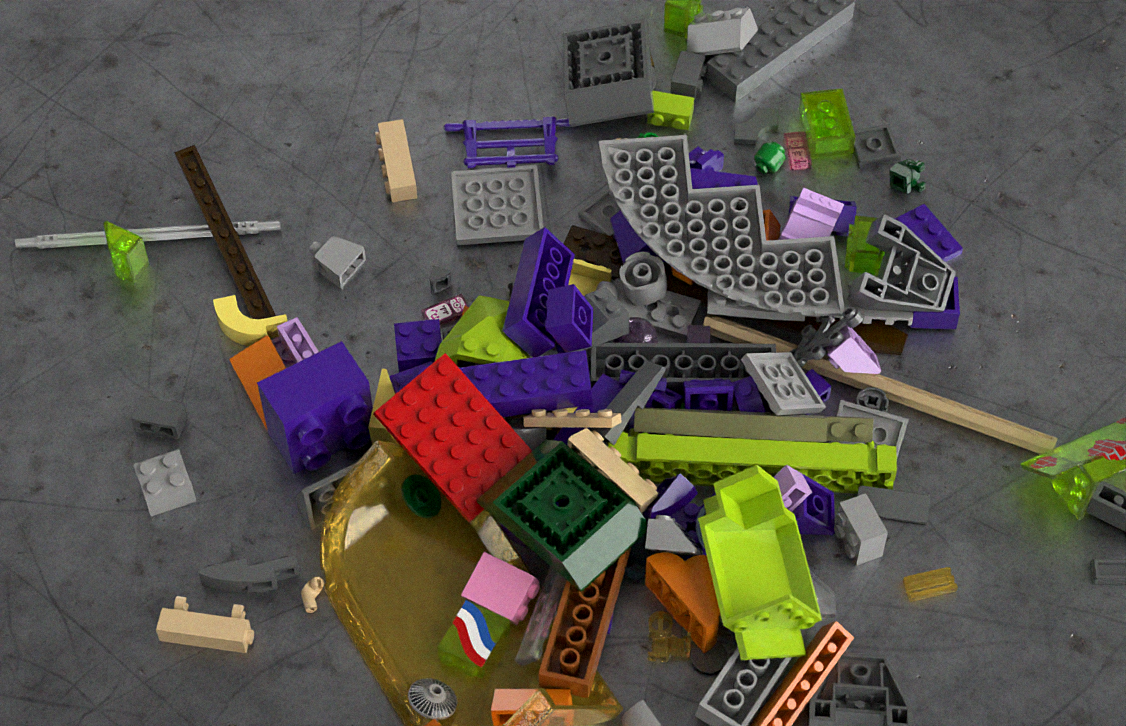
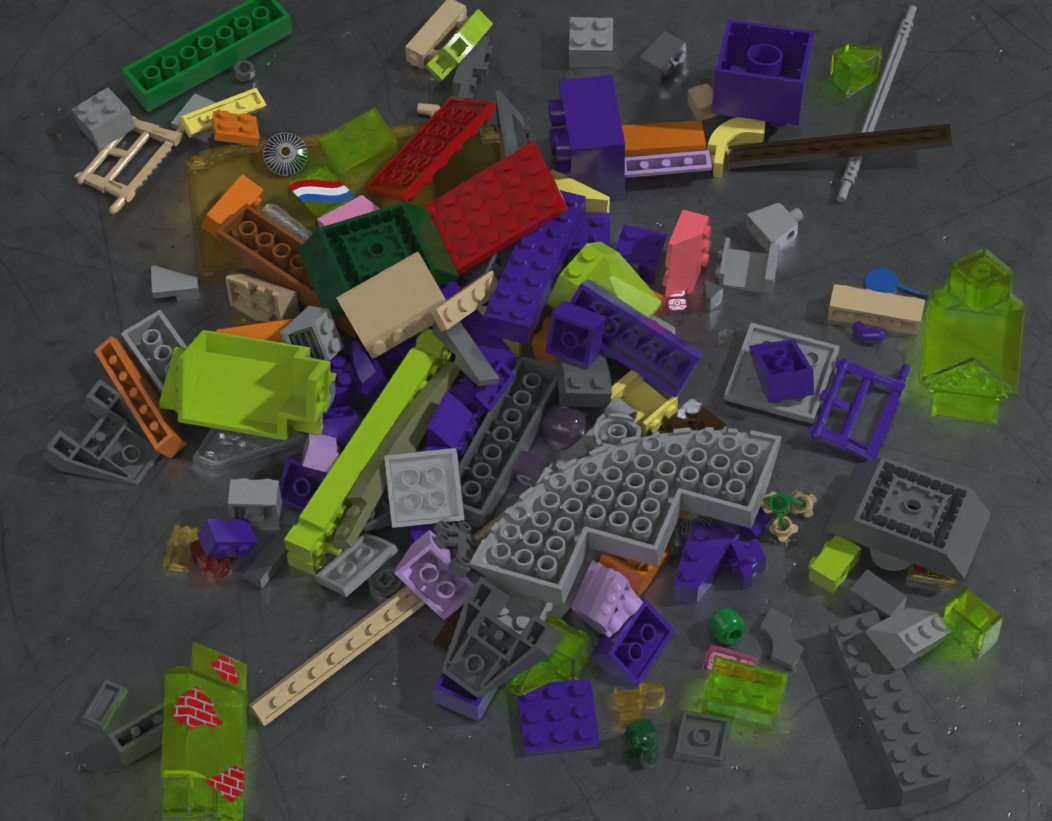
camera: 115 degrees right, 0 degrees up
none -> clear red leg [190,539,232,584]
none -> dark purple brick [197,519,258,558]
none -> tan wedge [225,273,299,323]
none -> clear neon green brick [318,107,398,183]
none -> red plate [363,96,497,202]
none -> lime slope [425,9,493,81]
none -> clear yellow piece [613,681,665,727]
none -> coral wedge [661,210,711,303]
none -> tan brick [688,83,718,120]
none -> dark purple brick [711,19,815,127]
none -> light grey panel [715,237,780,294]
none -> dark purple slope [749,339,814,403]
none -> dark purple arm [852,321,887,343]
none -> blue piece [865,268,940,300]
none -> clear neon green panel [918,248,1026,425]

